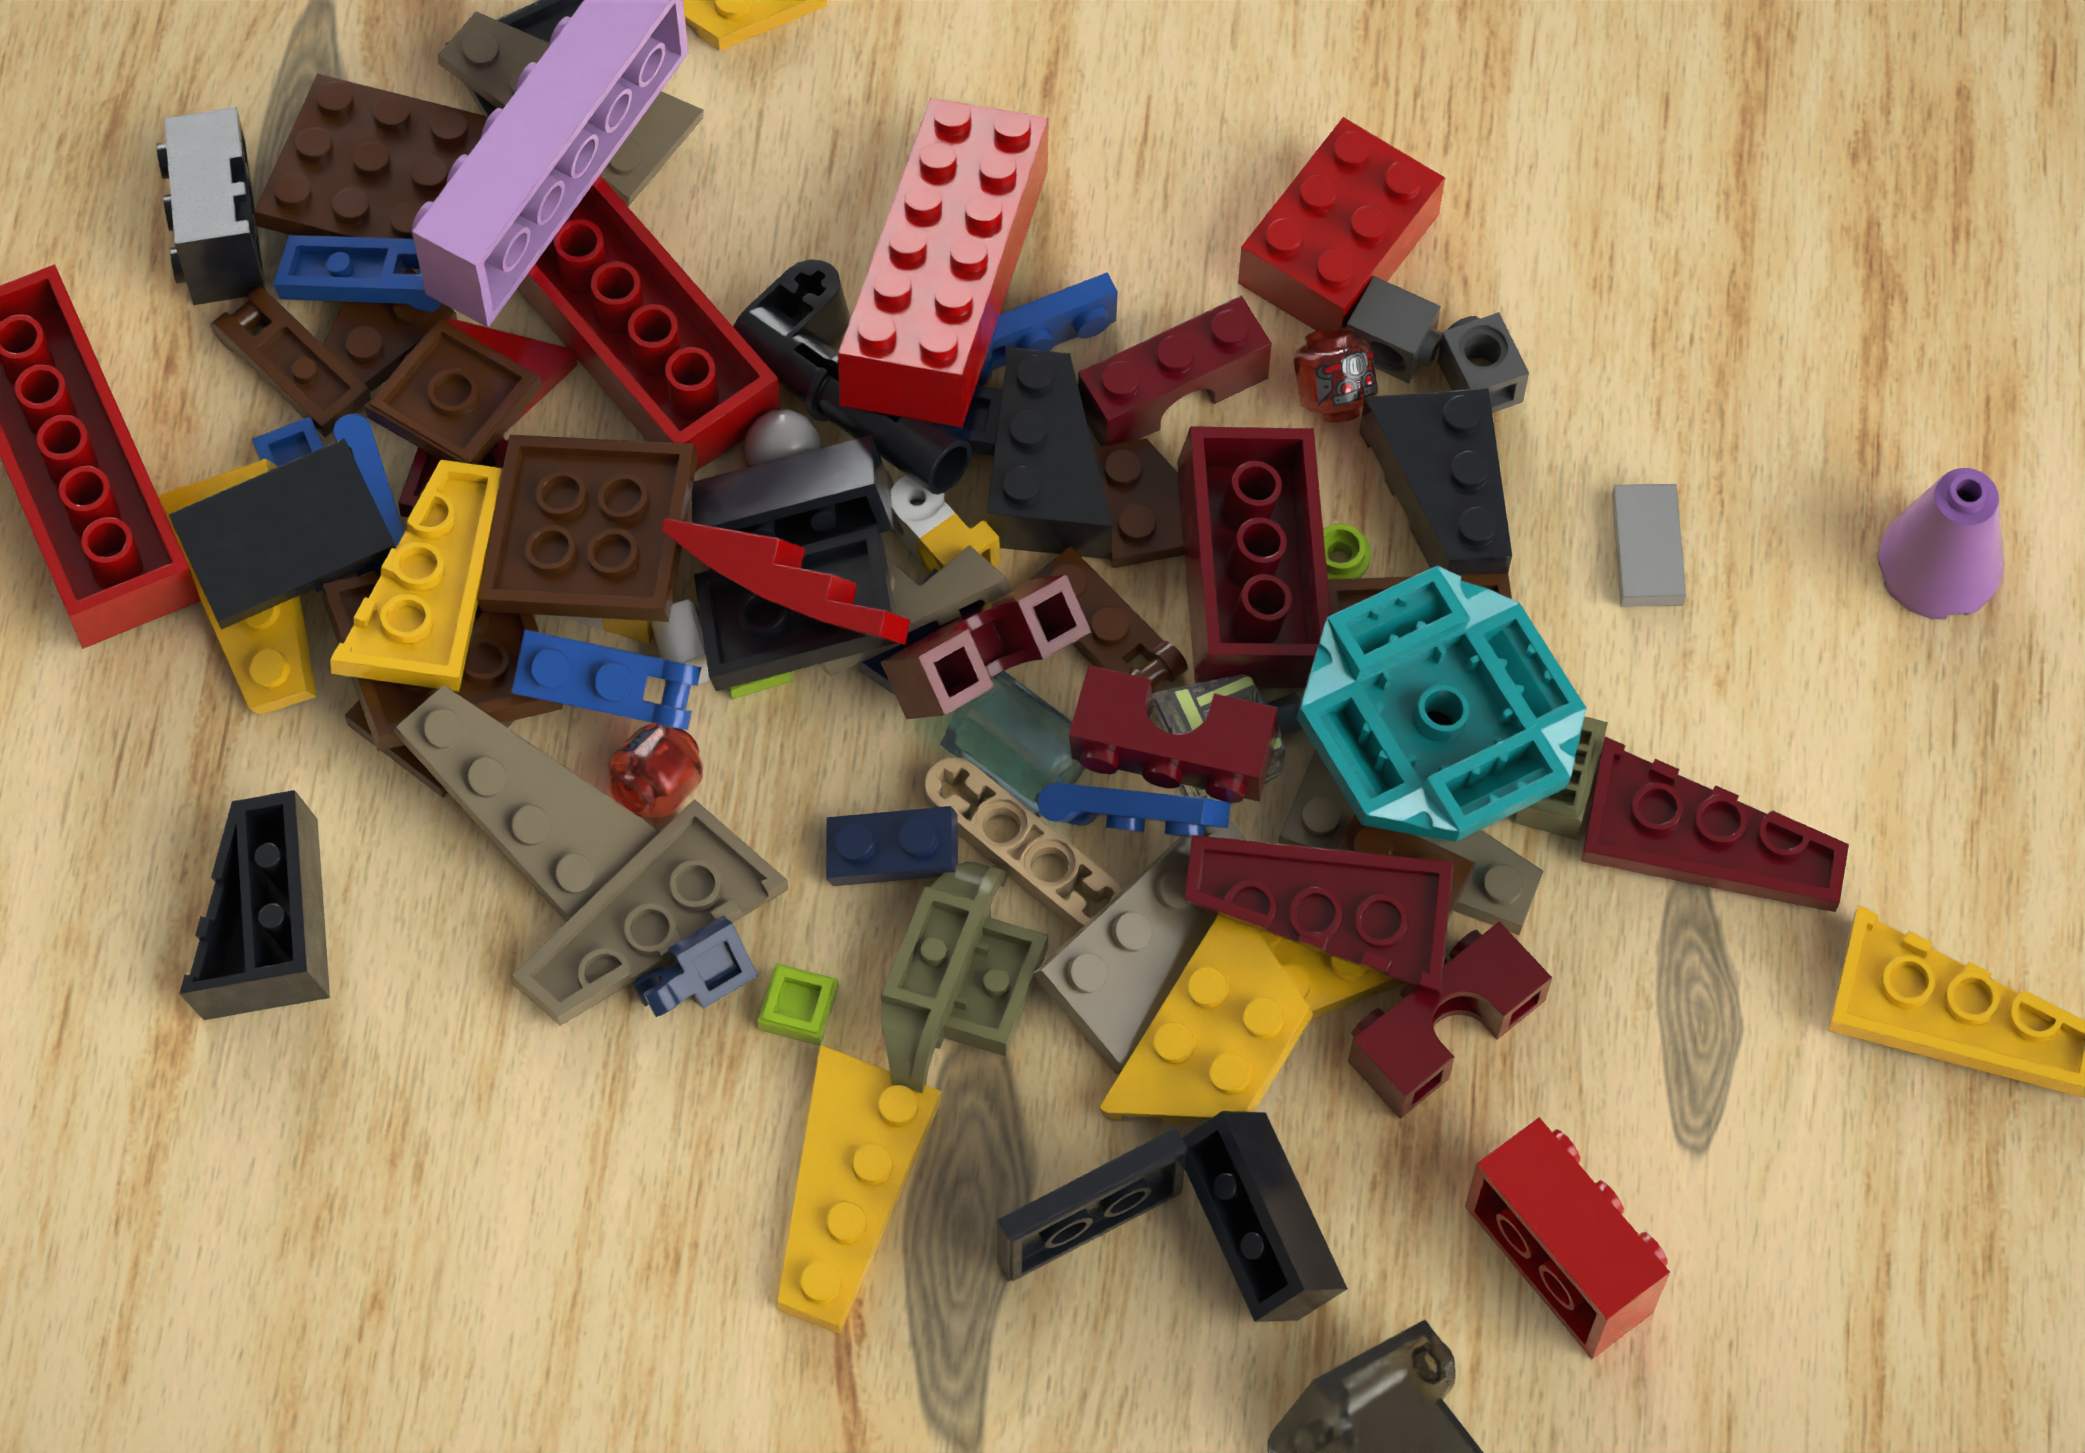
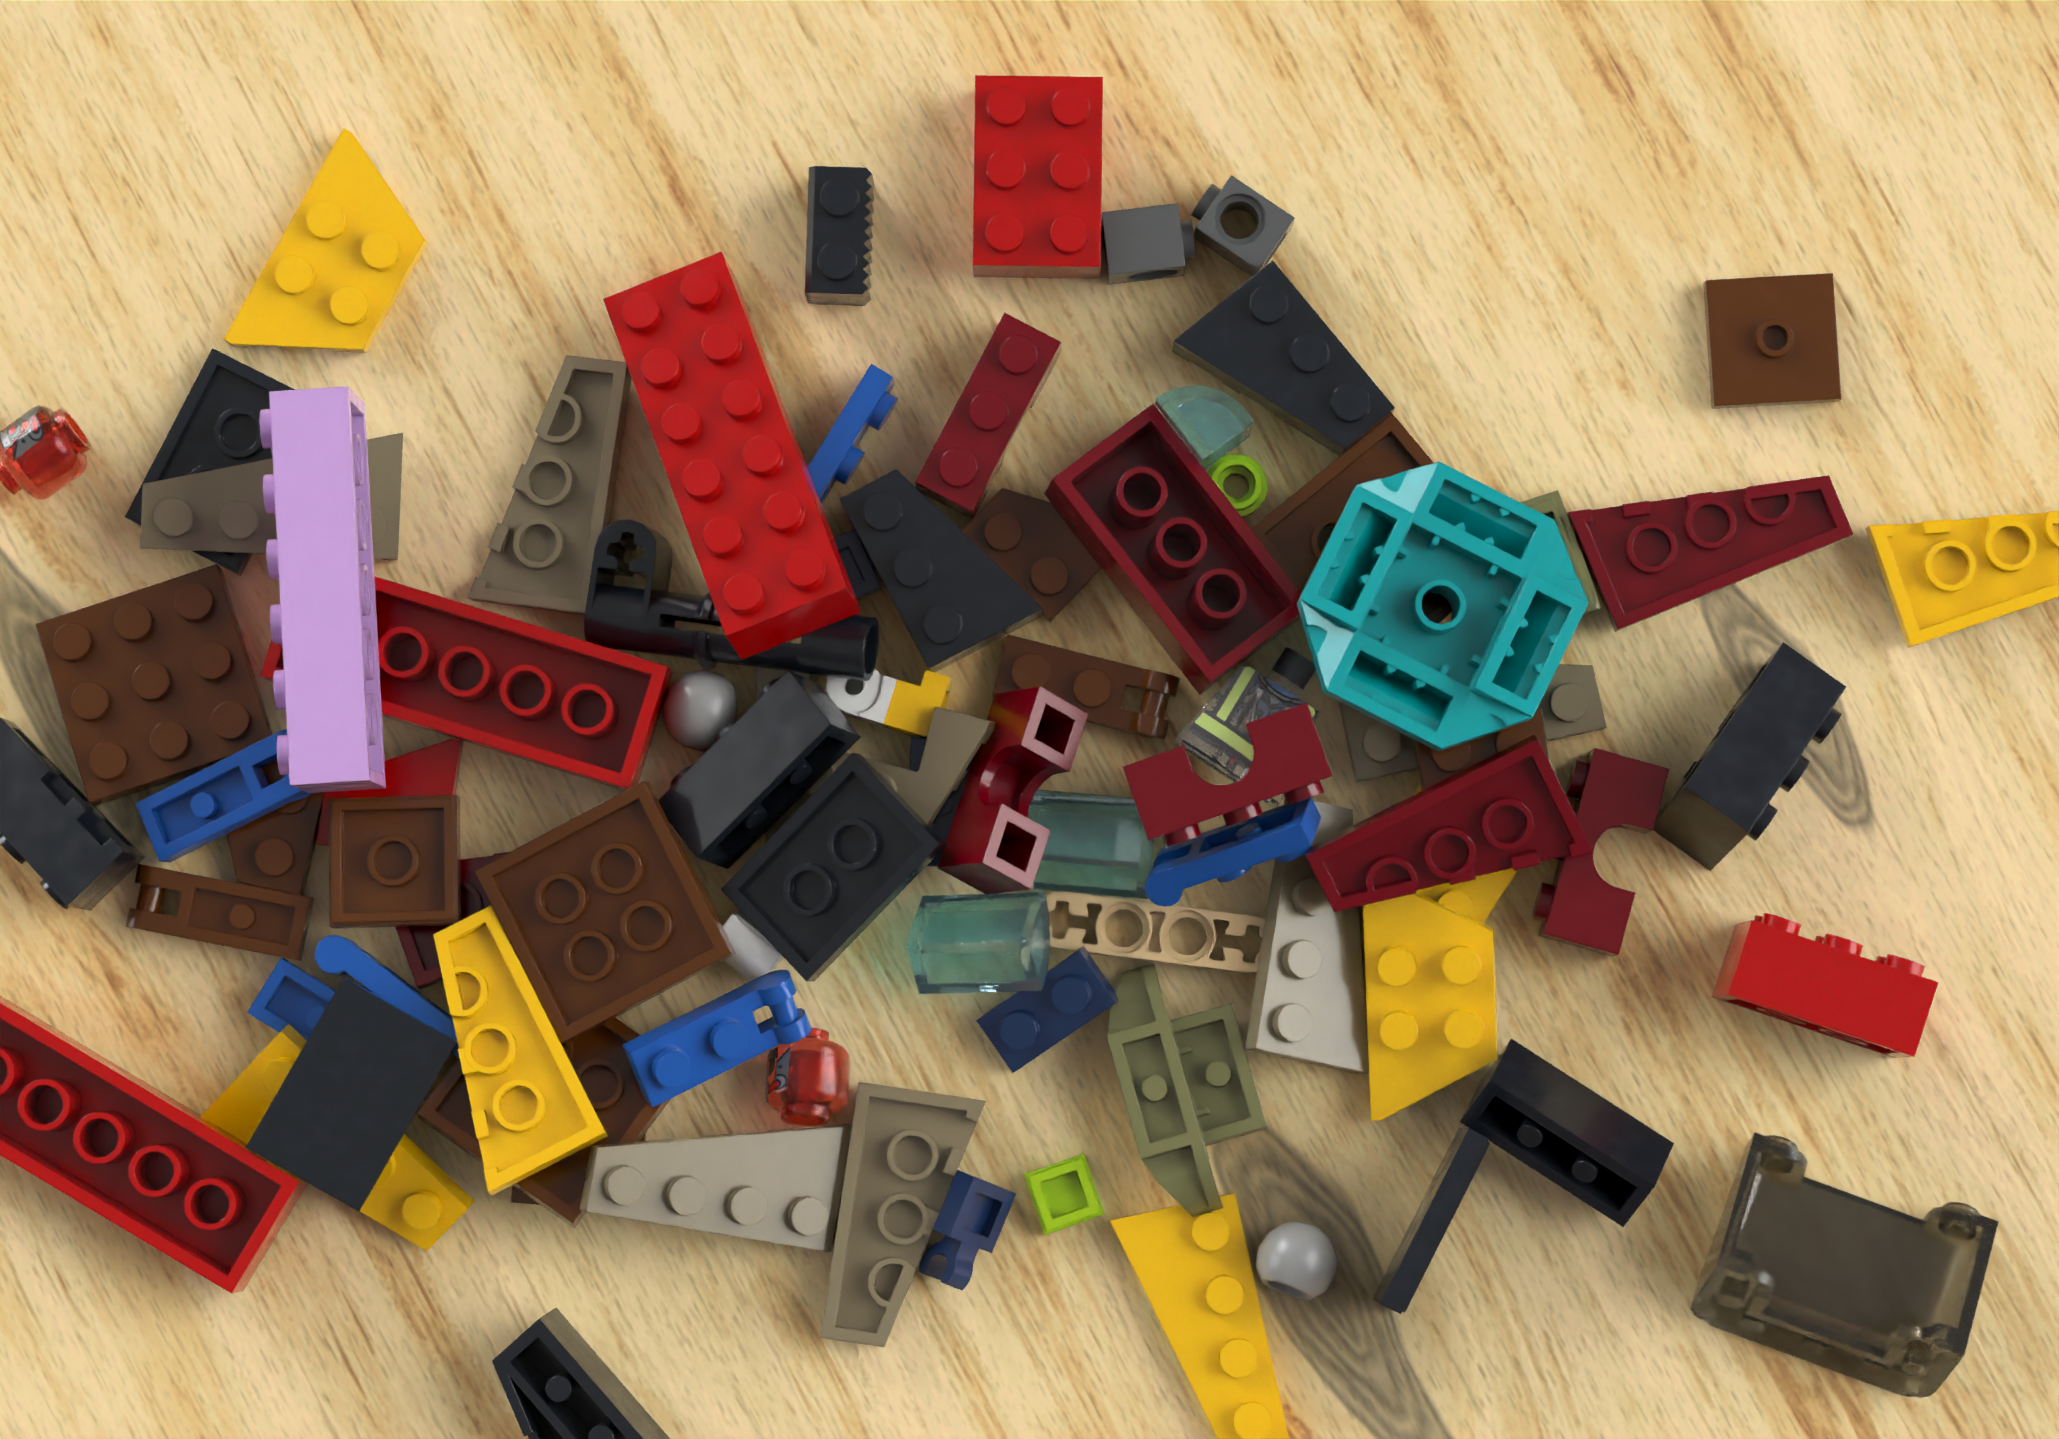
camera: 30 degrees left, 20 degrees up
red slope [662,518,910,645] -> none
clear red head [1293,327,1378,423] -> none
light grey tile [1612,484,1686,607] -> none
medium lavender cone [1878,468,2004,619] -> none
none -> dark tan wing [467,355,632,615]
none -> black brick [805,166,875,306]
none -> clear light blue brick [905,892,1050,994]
none -> clear light blue brick [1155,385,1254,470]
none -> light grey piece [1256,1221,1338,1301]
none -> black wedge [1653,642,1846,871]
none -> reddish brown plate [1703,273,1841,409]

